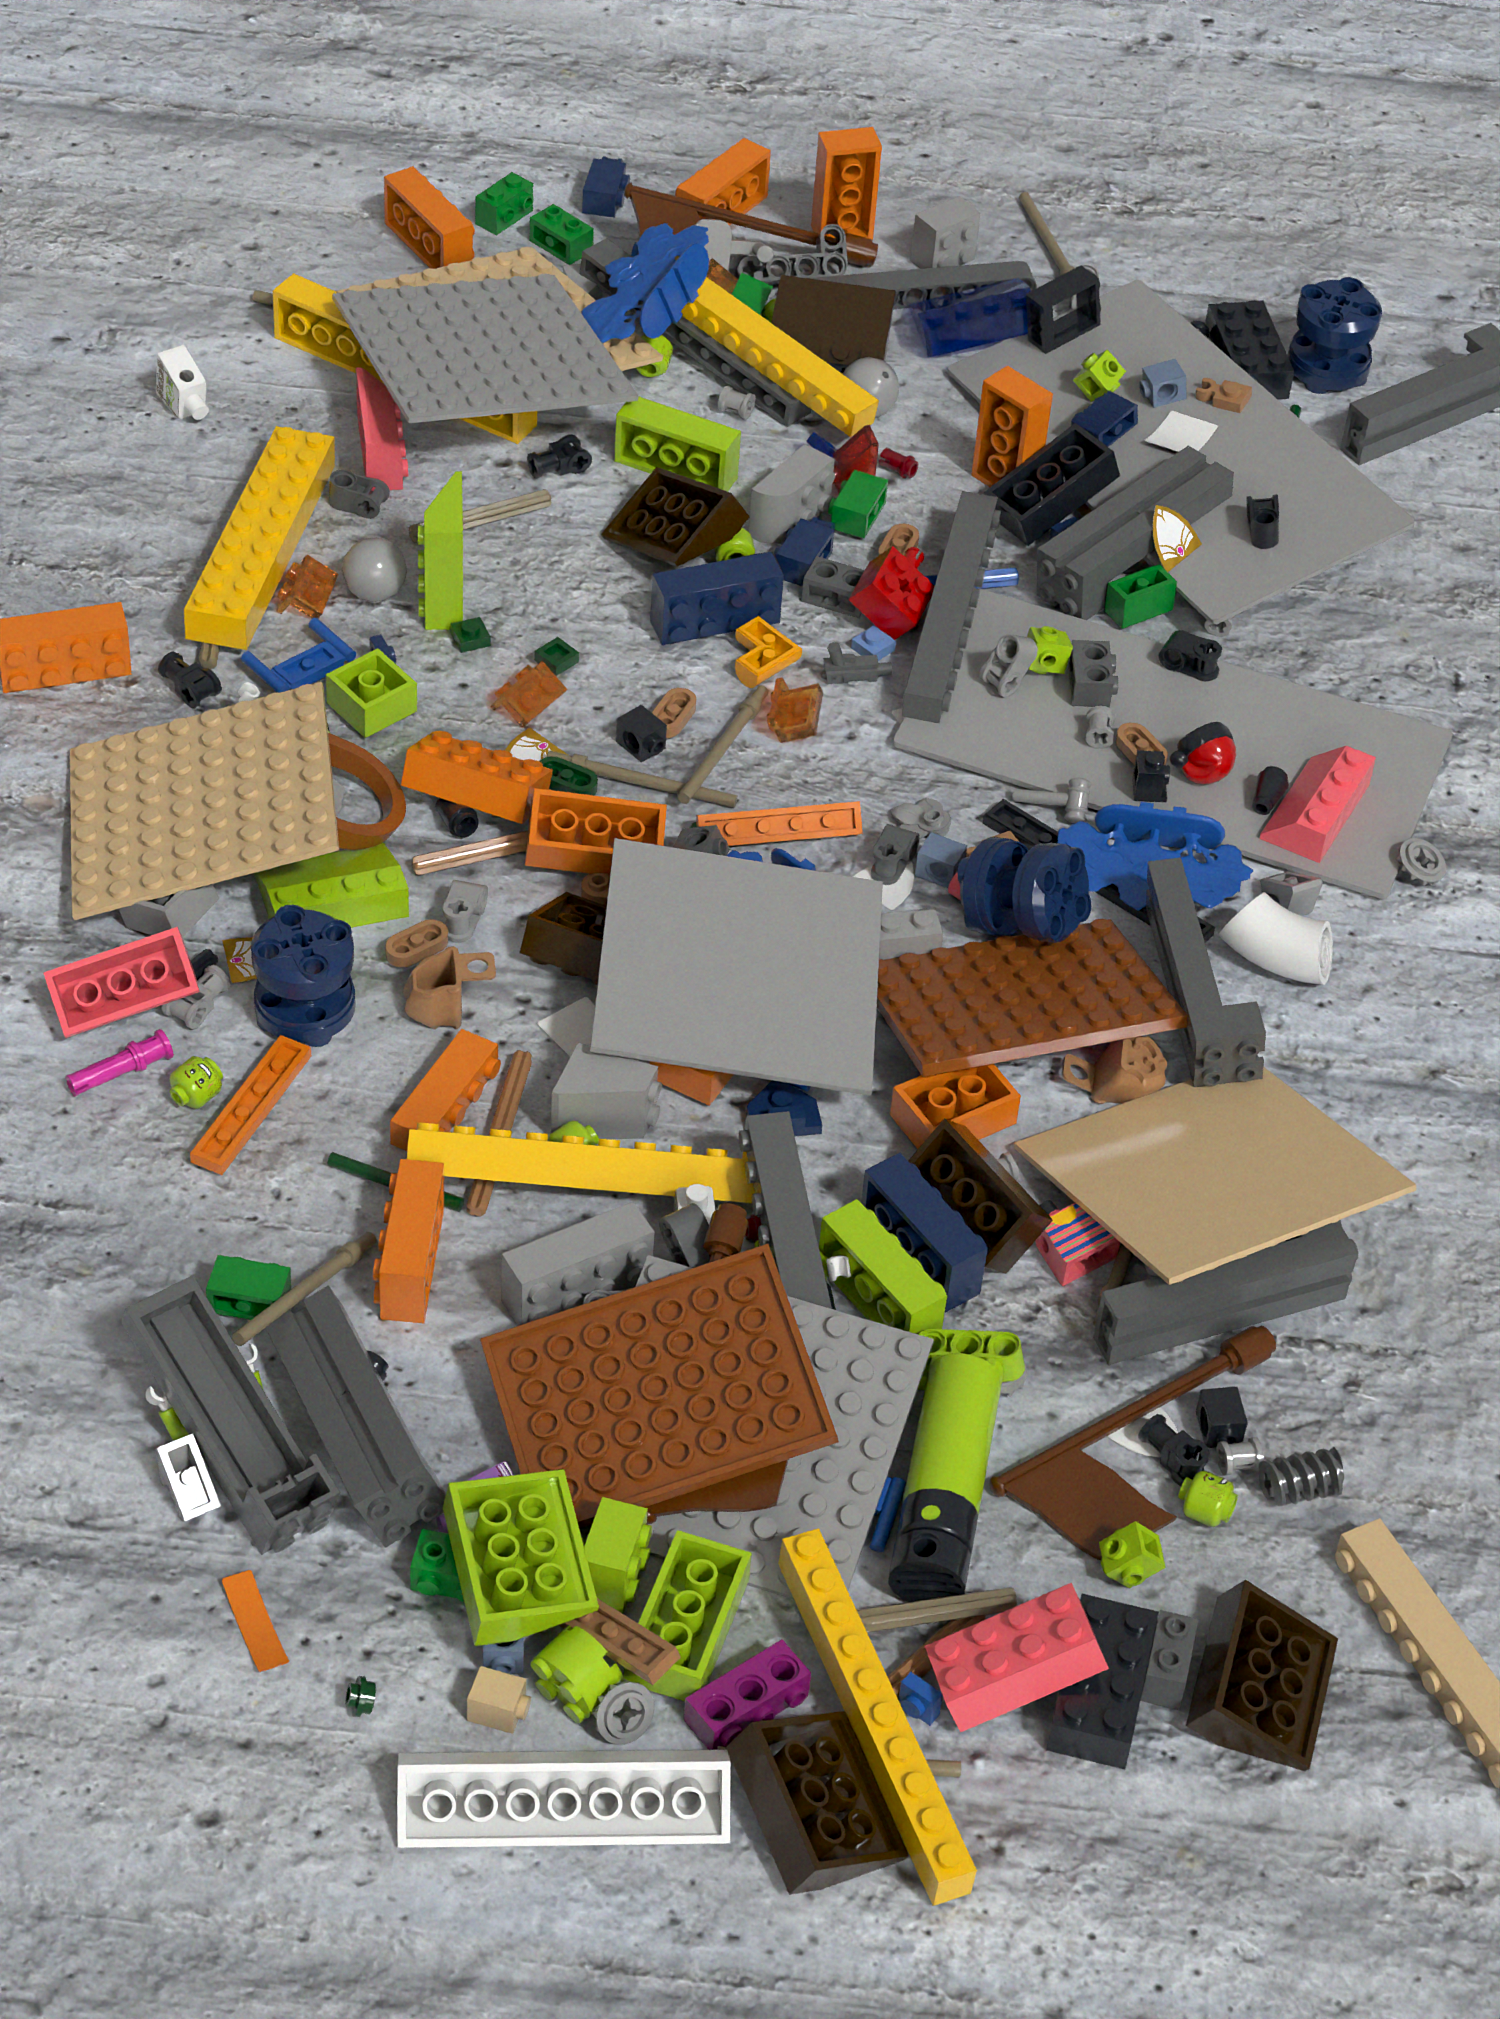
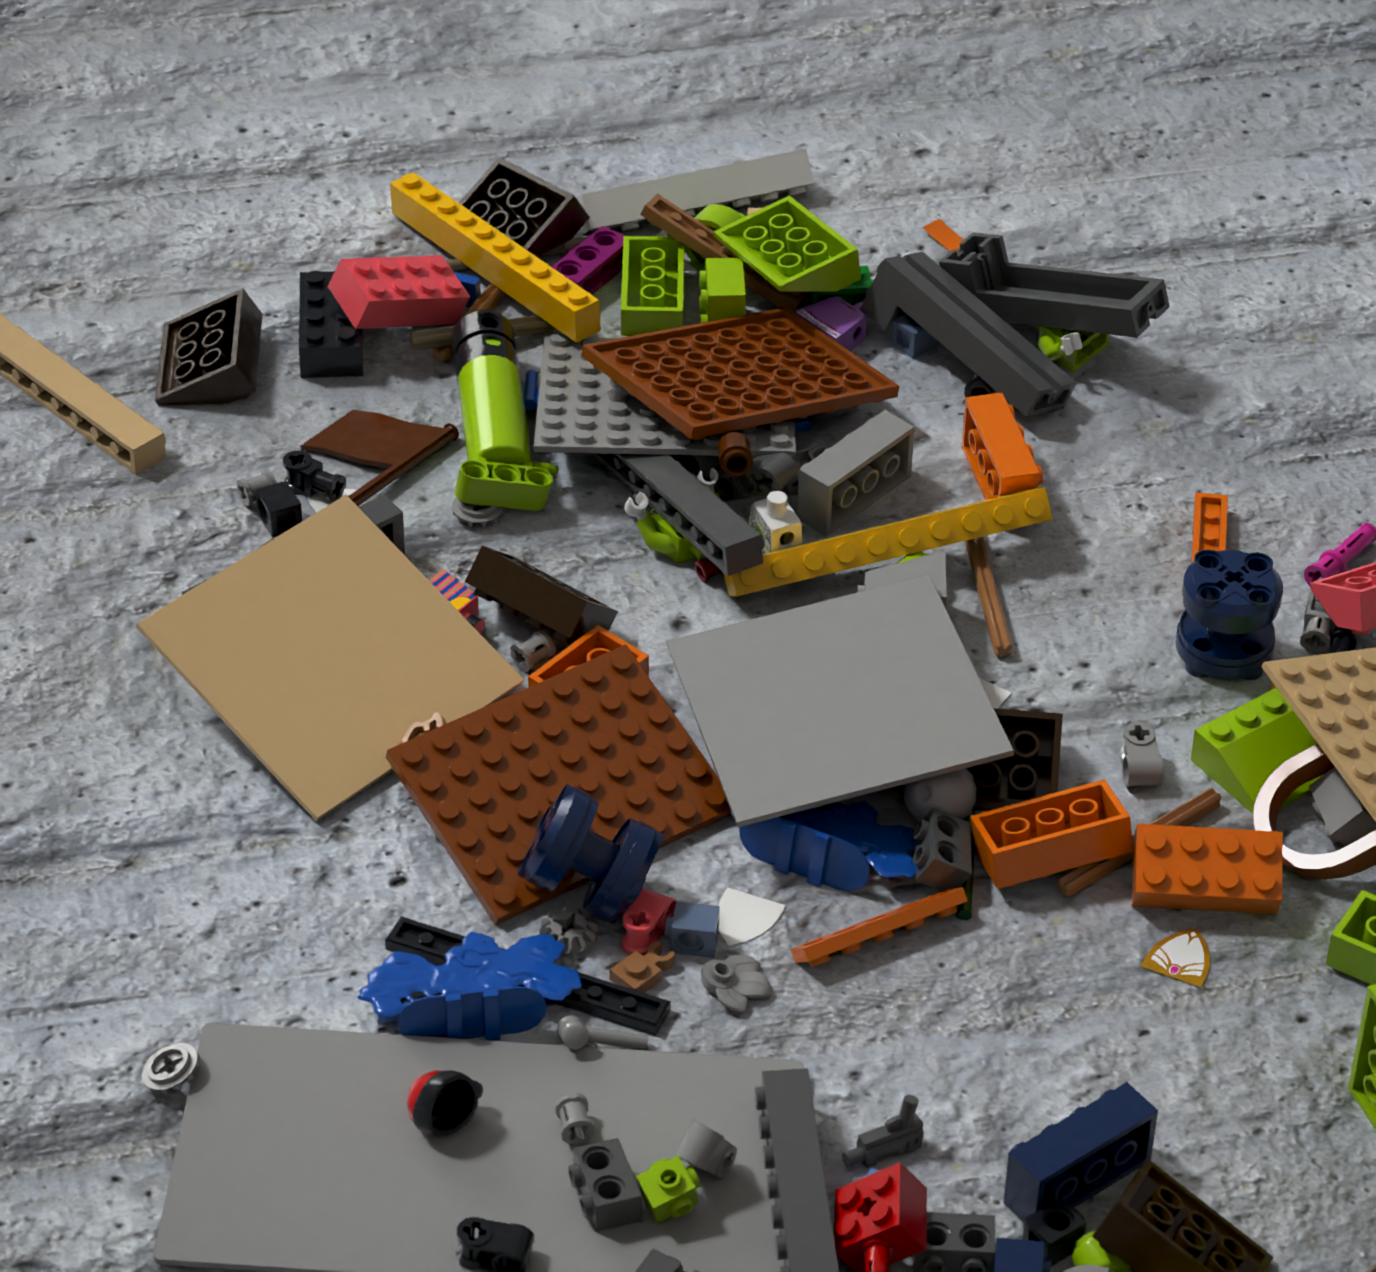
camera: 165 degrees right, 5 degrees down
lime head [169,1056,223,1109] -> none
green brick [206,1255,292,1320] -> none
dark tan bar [232,1232,377,1346] -> none
dark green bar [327,1152,464,1212] -> none
dark green plate [345,1676,376,1717] -> none
medium nougat plate [385,919,448,967] -> none
orange brick [390,1029,501,1151] -> none
medium nougat piece [403,946,496,1030] -> none
dark green plate [450,617,491,653] -> none
clear orange bracket [490,661,568,728] -> none
dark green plate [534,637,579,676] -> none
dark green plate [539,756,598,796] -> none
dark tan bar [547,751,738,808] -> none
black brick [616,705,667,763] -> none
medium nougat plate [652,688,696,738] -> none
dark tan bar [677,686,769,804] -> none
light orange brick [735,616,802,688] -> none
clear orange bracket [767,677,823,743] -> none
lime brick [819,1199,947,1334] -> none
dark blue brick [861,1153,988,1313] -> none
dark grey piece [871,824,920,885] -> none
light grey slope [879,909,943,960] -> none
lime brick [1099,1521,1166,1588] -> none
medium nougat plate [1116,722,1168,765] -> none
black brick [1132,750,1170,802] -> none
dark grey brick [1141,1610,1199,1710] -> none
dark grey brick [1146,857,1266,1087] -> none
lime head [1178,1470,1238,1527] -> none
white brick [1218,892,1333,985] -> none
black cone [1252,766,1289,815] -> none
coral slope [1259,746,1376,863] -> none
dark grey piece [1259,1447,1344,1507] -> none
light grey slope [1260,871,1322,916] -> none

